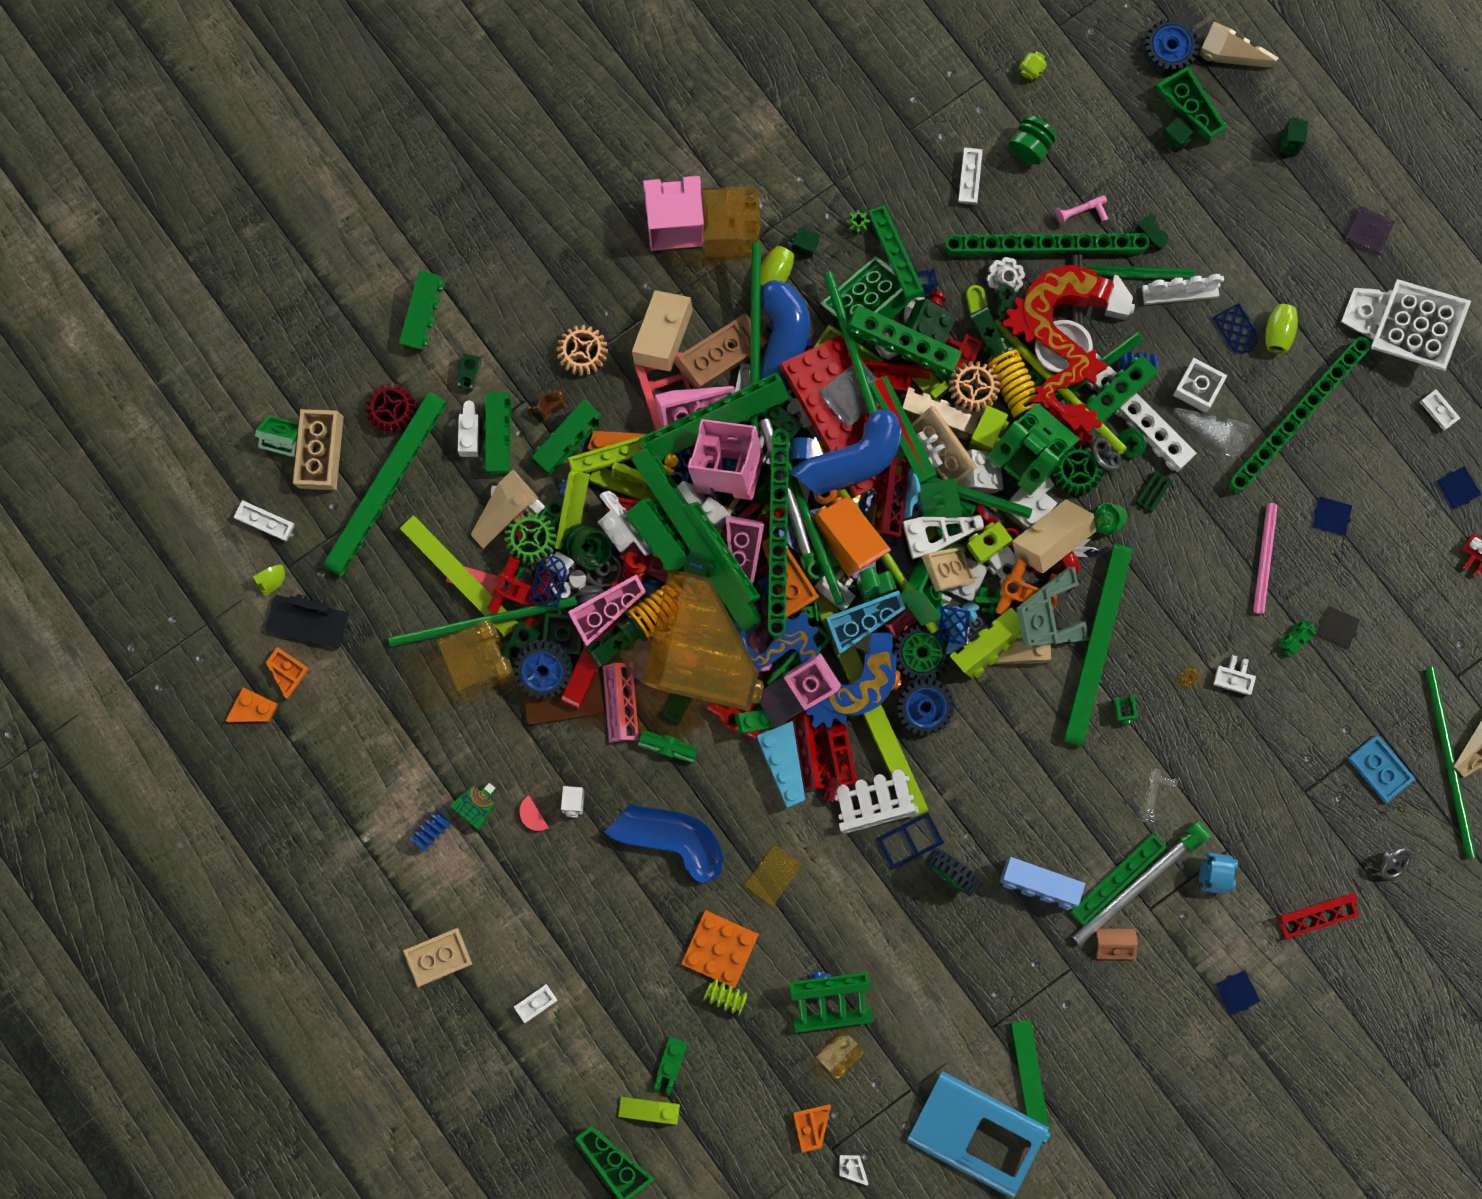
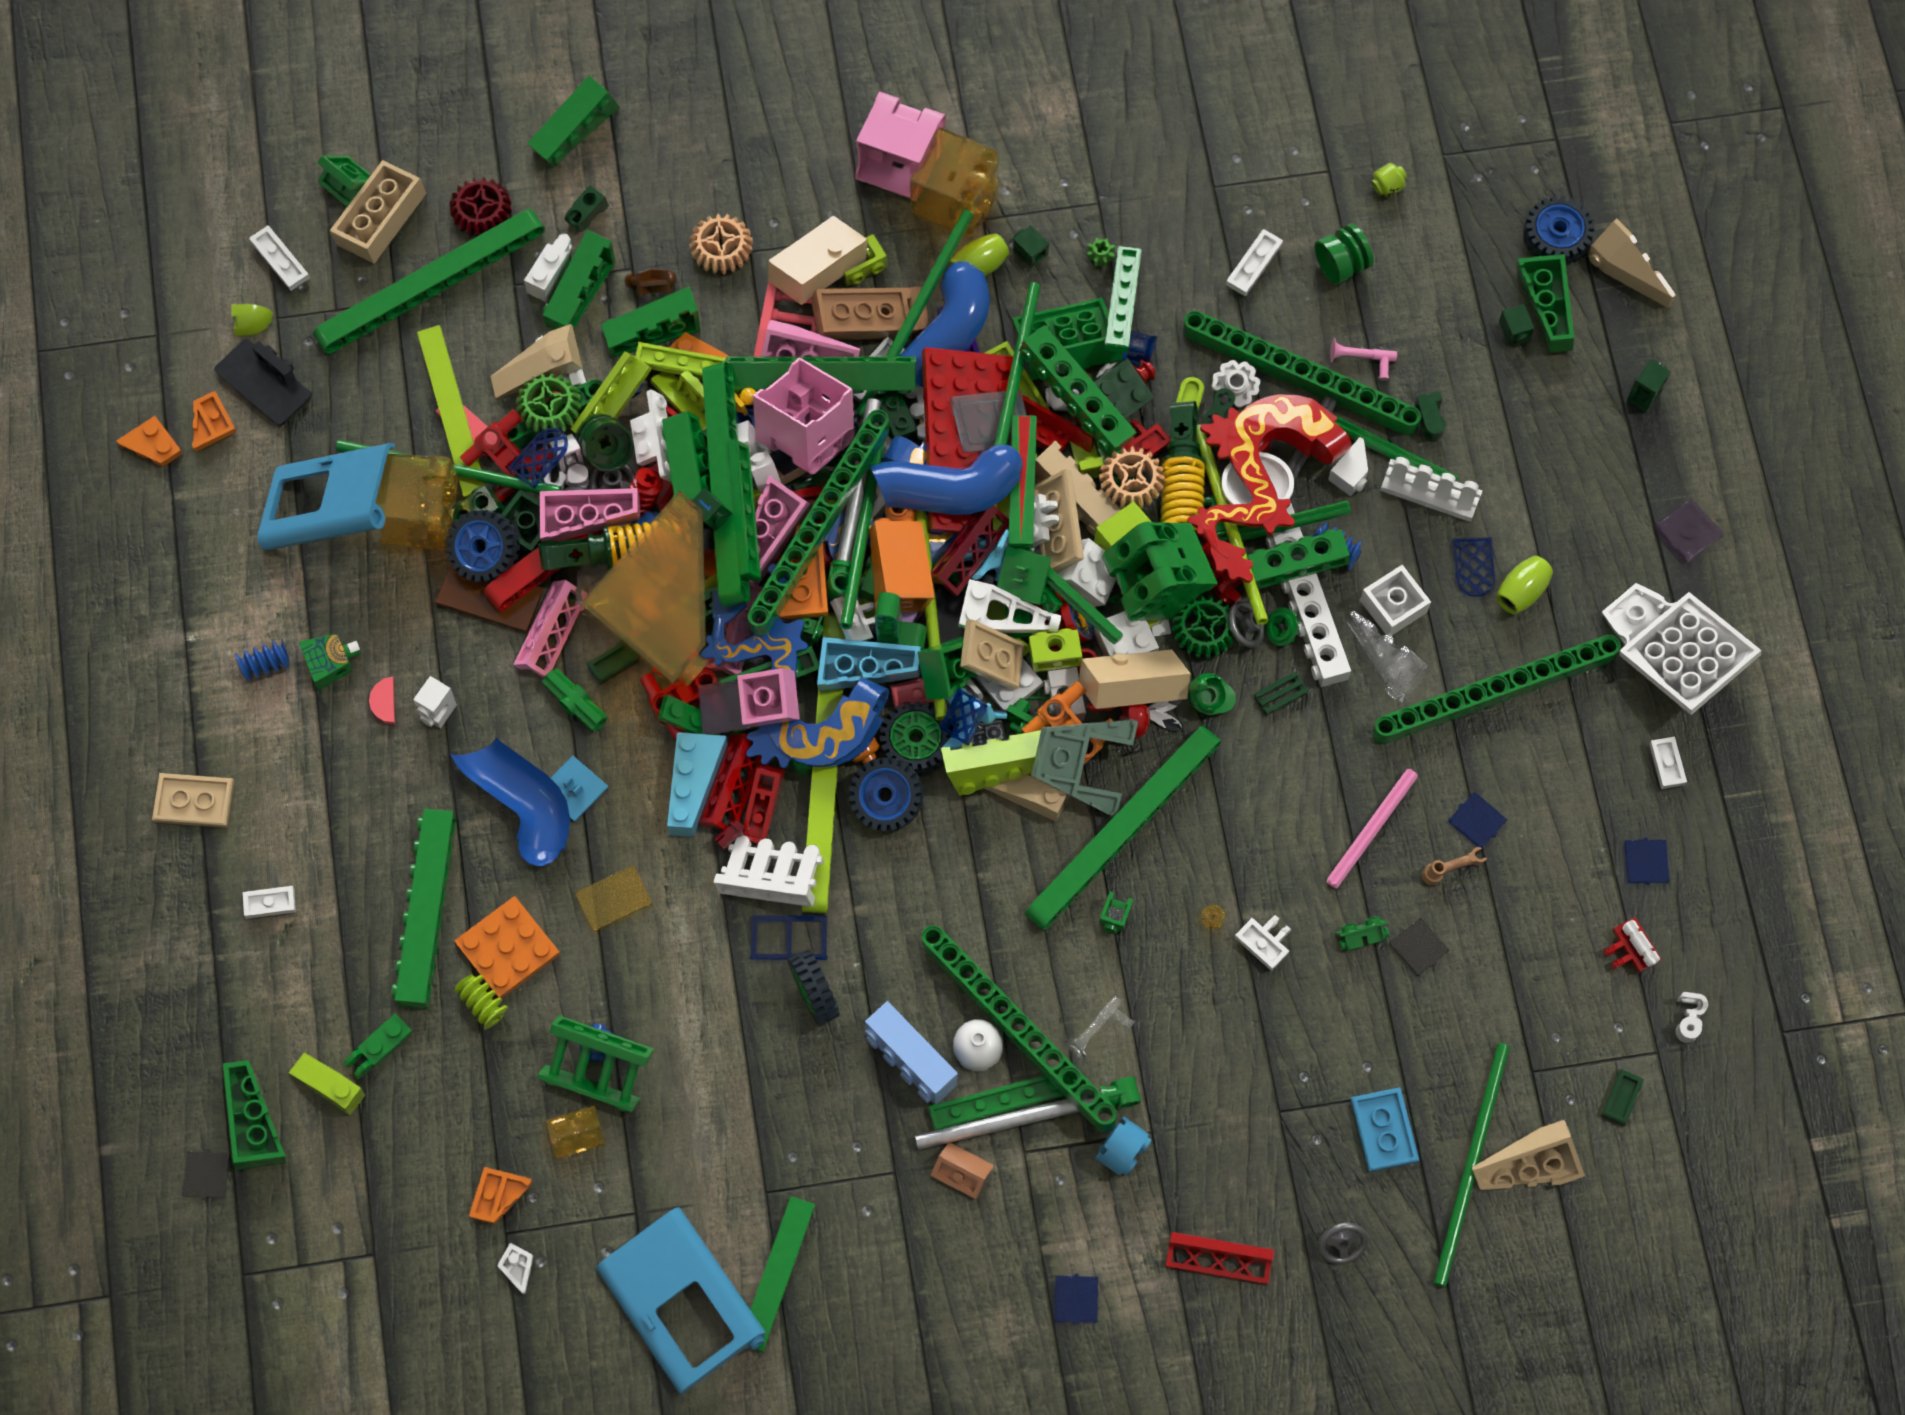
camera: 30 degrees right, 10 degrees down
none -> dark azure piece [257,443,395,551]
none -> green brick [392,809,457,1010]
none -> dark azure piece [539,756,609,822]
none -> lime bracket [844,234,887,286]
none -> green beam [922,925,1117,1132]
none -> white cylinder [953,1020,1003,1071]
none -> medium nougat brick [1421,847,1487,886]

